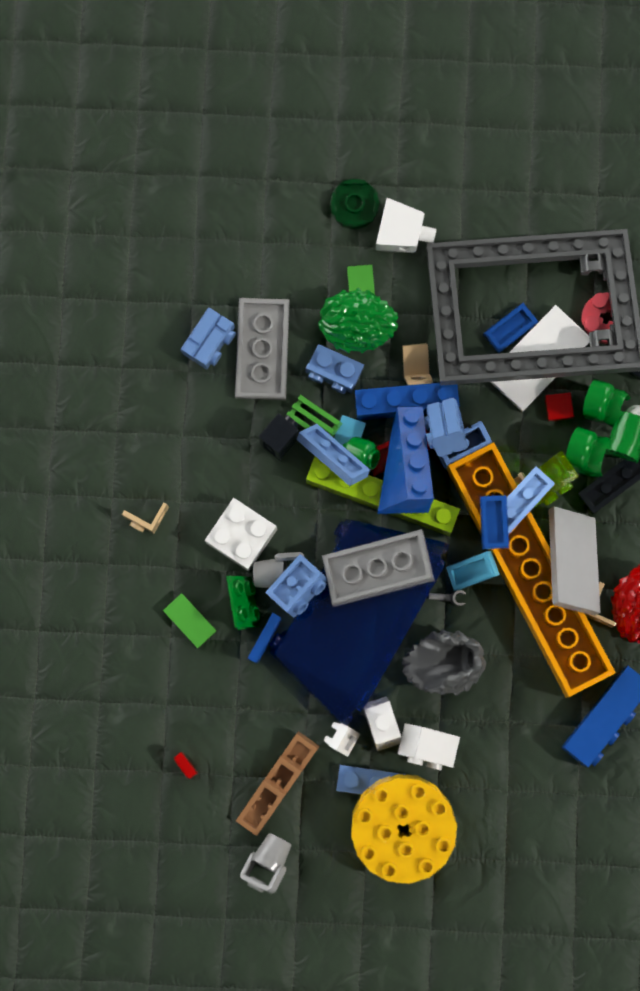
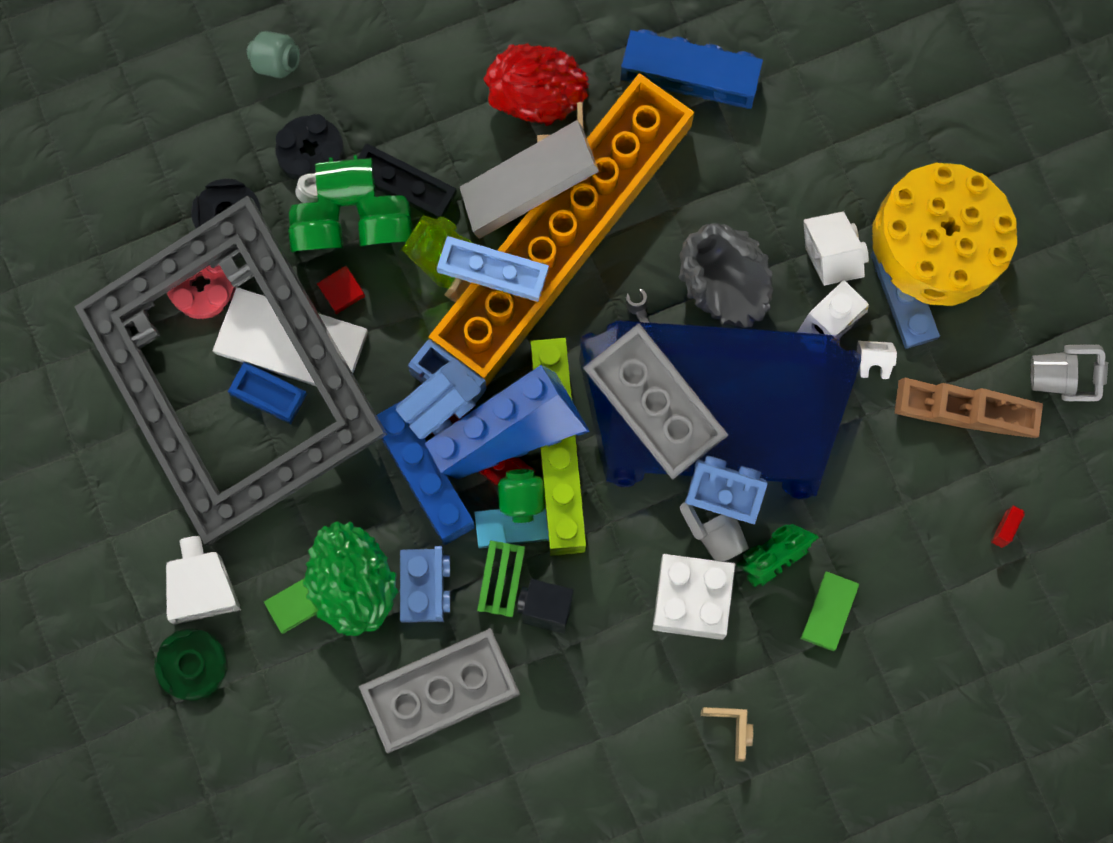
camera: 120 degrees left, 5 degrees down
medium blue brick [180,307,236,369] -> none
blue tile [248,613,282,664] -> none
medium blue plate [297,424,370,486] -> none
tan bracket [402,343,433,385] -> none
medium azure tile [446,550,500,591] -> none
blue tile [479,495,509,550] -> none

